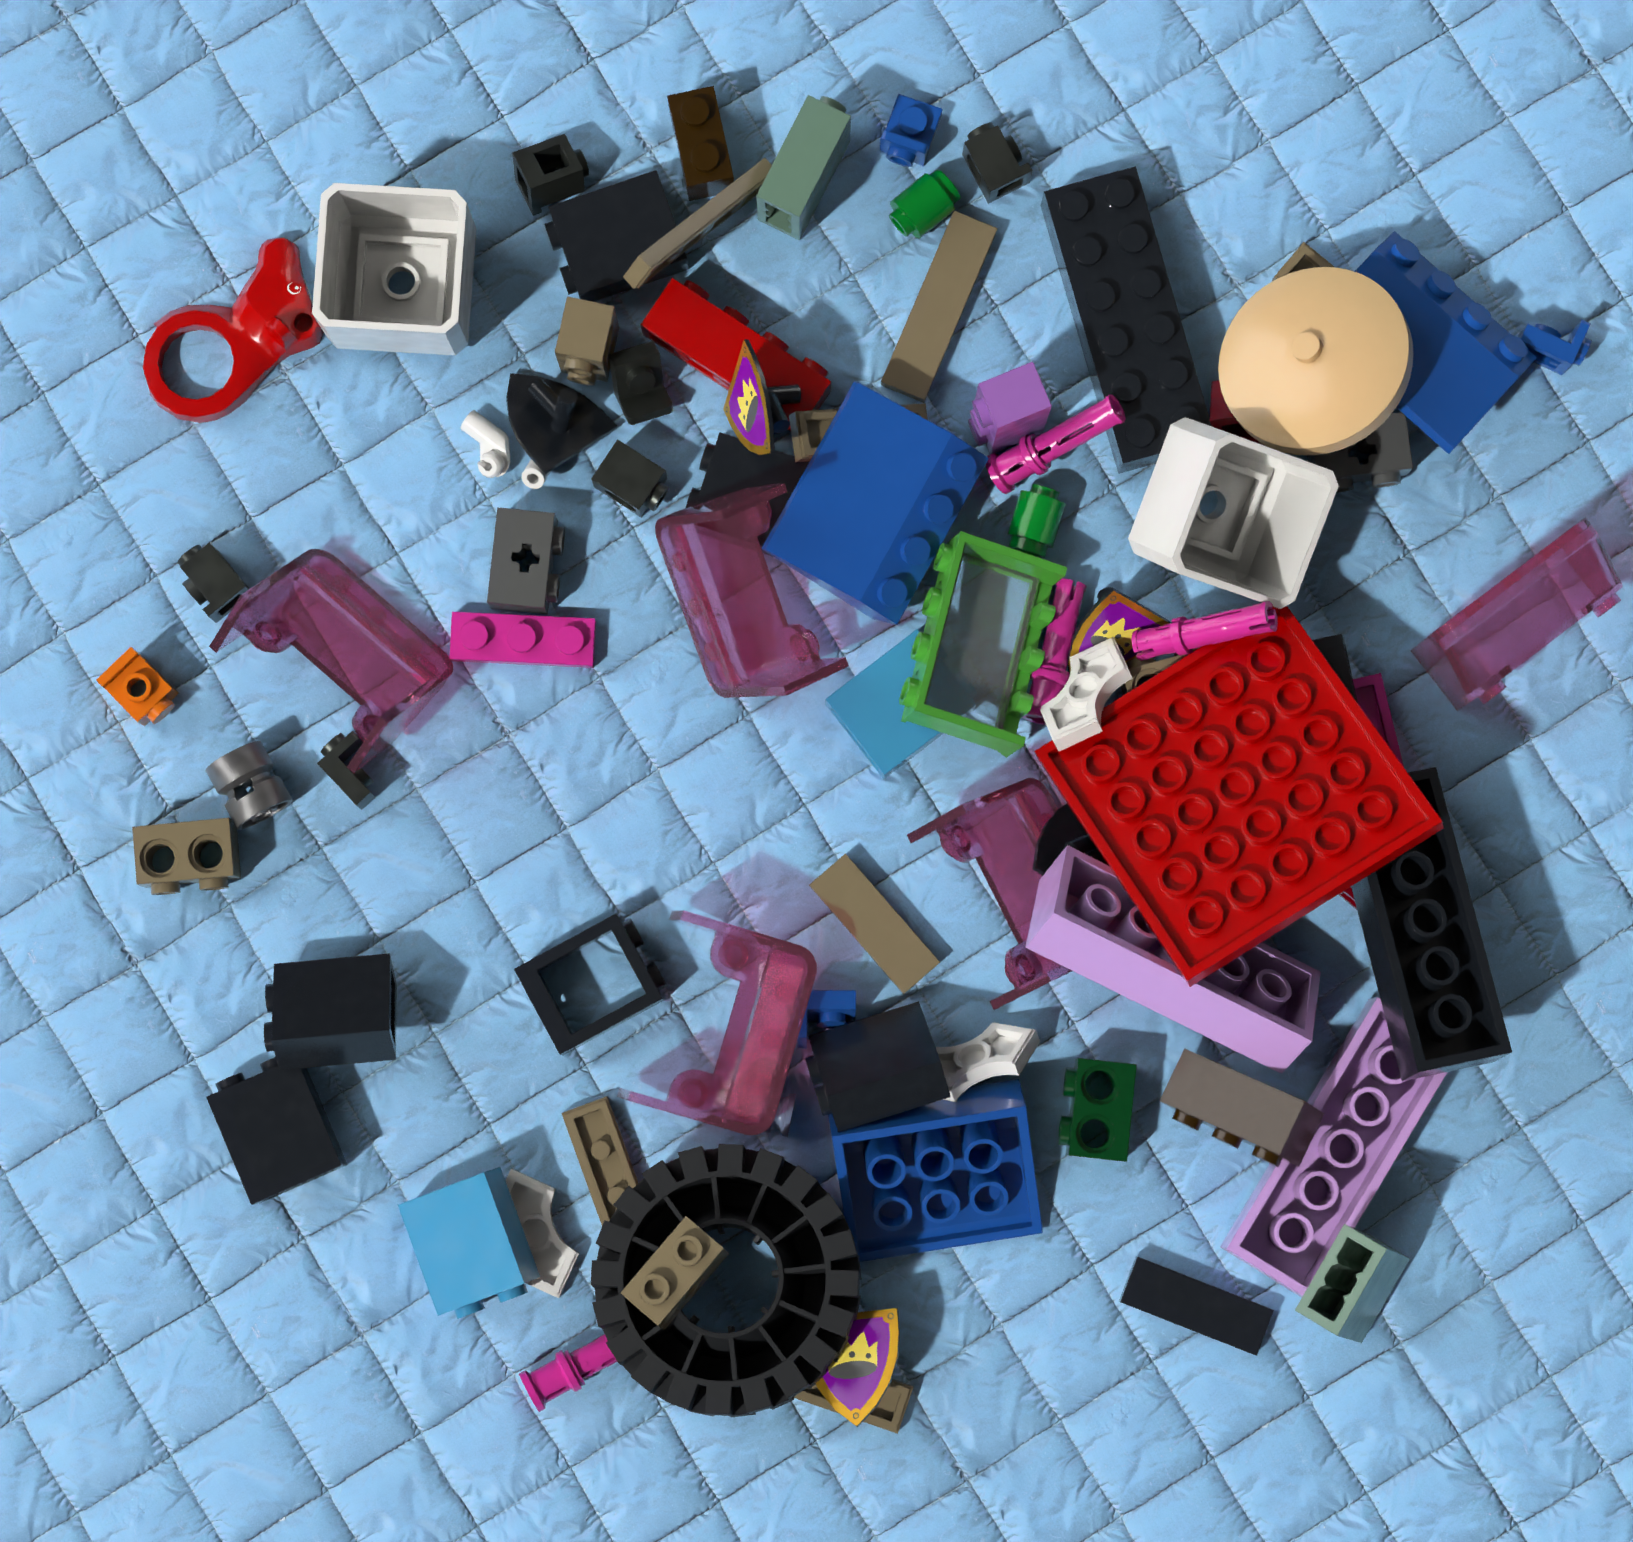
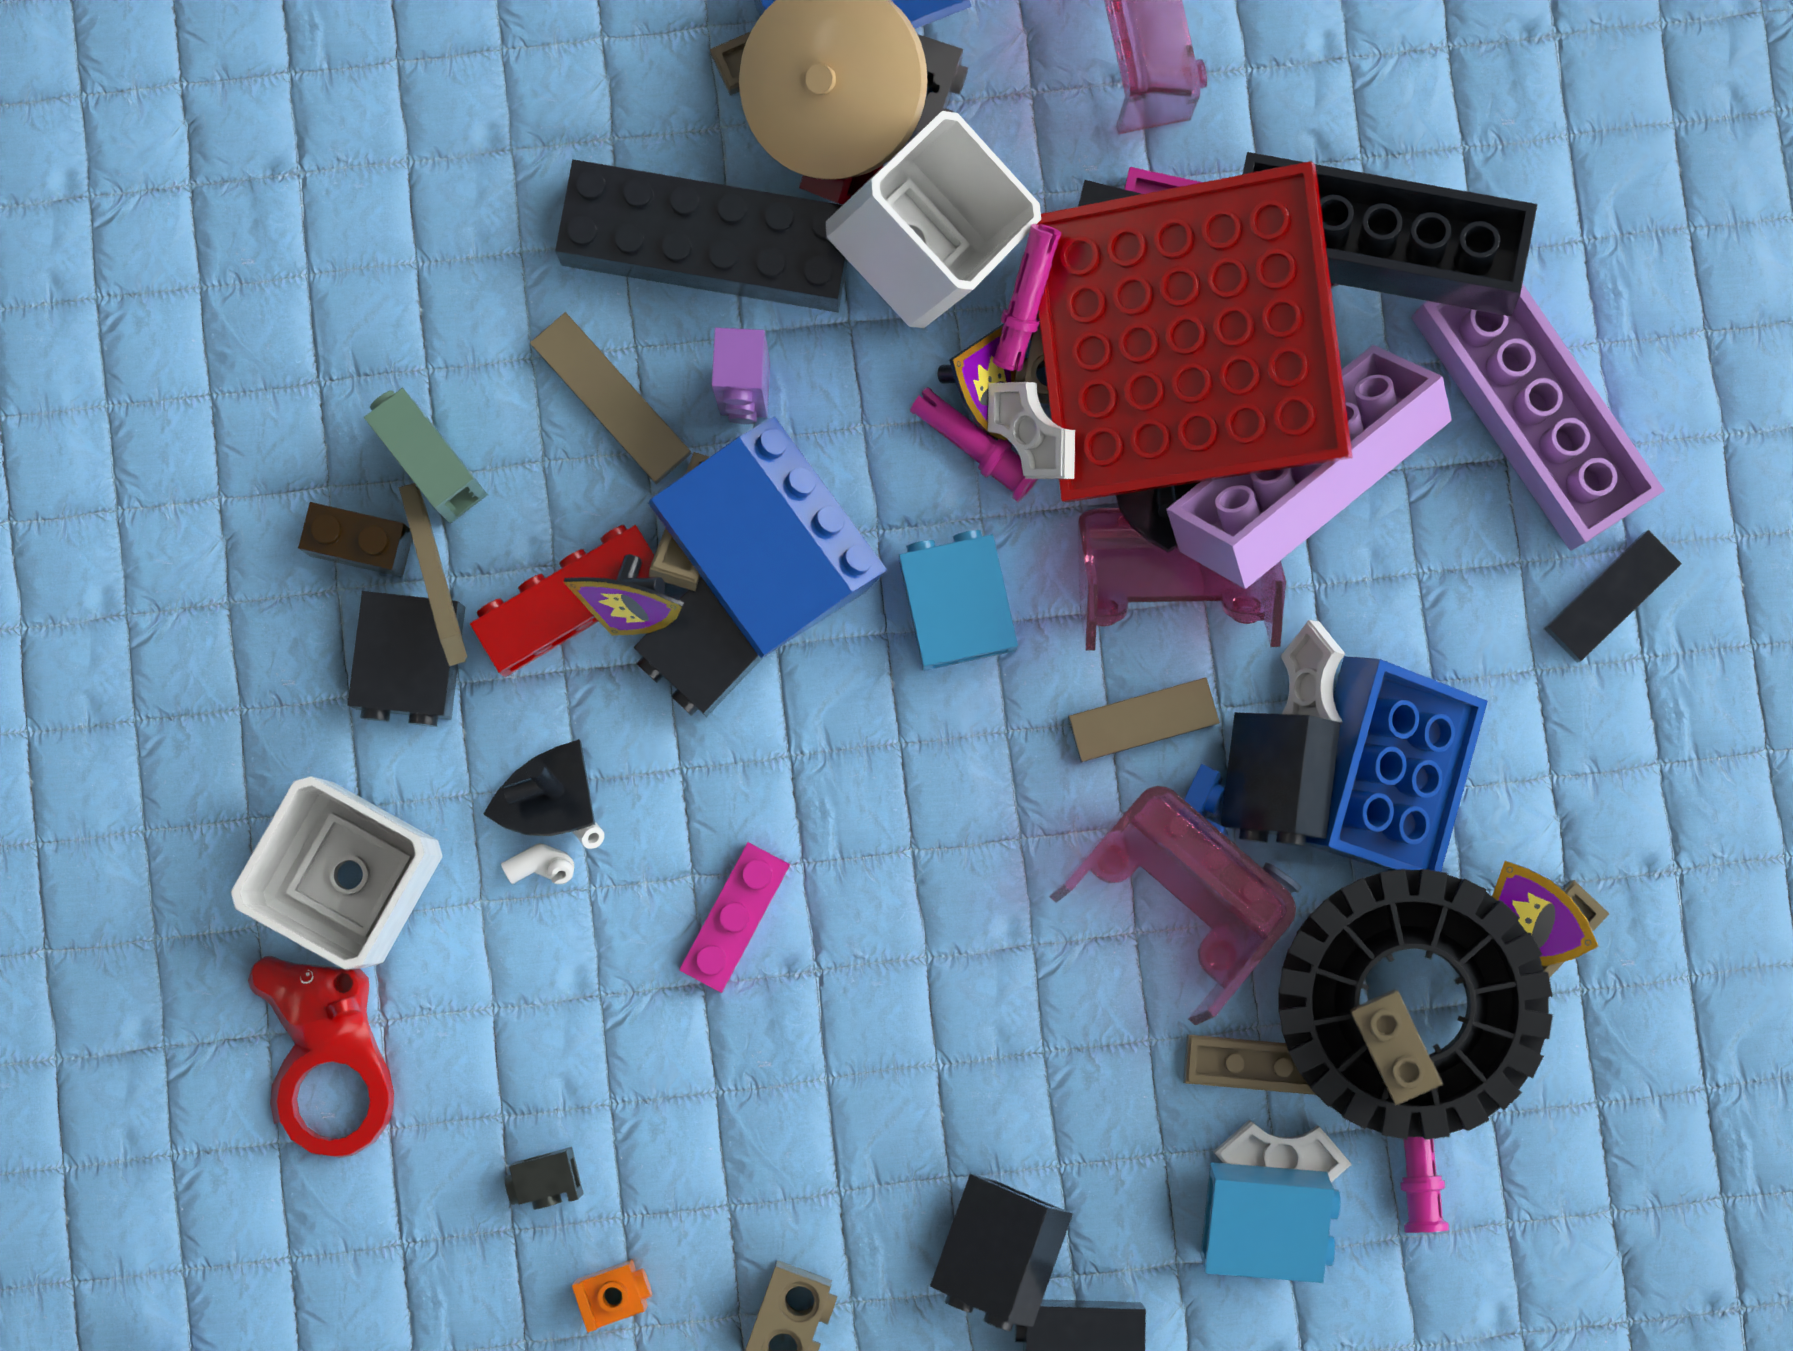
camera: 70 degrees left, 0 degrees up
flat silver wheel [205,741,293,830] -> none
clear pink windscreen [209,549,453,773] -> none
pearl dark grey bracket [317,731,375,810] -> none
dark grey brick [487,507,565,614] -> none
pearl dark grey brick [512,134,589,216] -> none
black window [514,913,667,1055] -> none
dark tan brick [555,296,620,386] -> none
pearl dark grey brick [591,439,669,518] -> none
pearl dark grey bracket [608,341,673,425] -> none
clear pink windscreen [655,483,849,698] -> none
blue bracket [880,94,943,167] -> none
green brick [889,169,961,239] -> none
window [899,531,1067,758] -> none
pearl dark grey brick [962,122,1033,204] -> none
dark pink pin [986,394,1126,494] -> none
green brick [1007,484,1066,558] -> none
dark green brick [1058,1058,1137,1162] -> none
brick [1160,1048,1324,1167] -> none
sand green brick [1295,1224,1410,1343] -> none

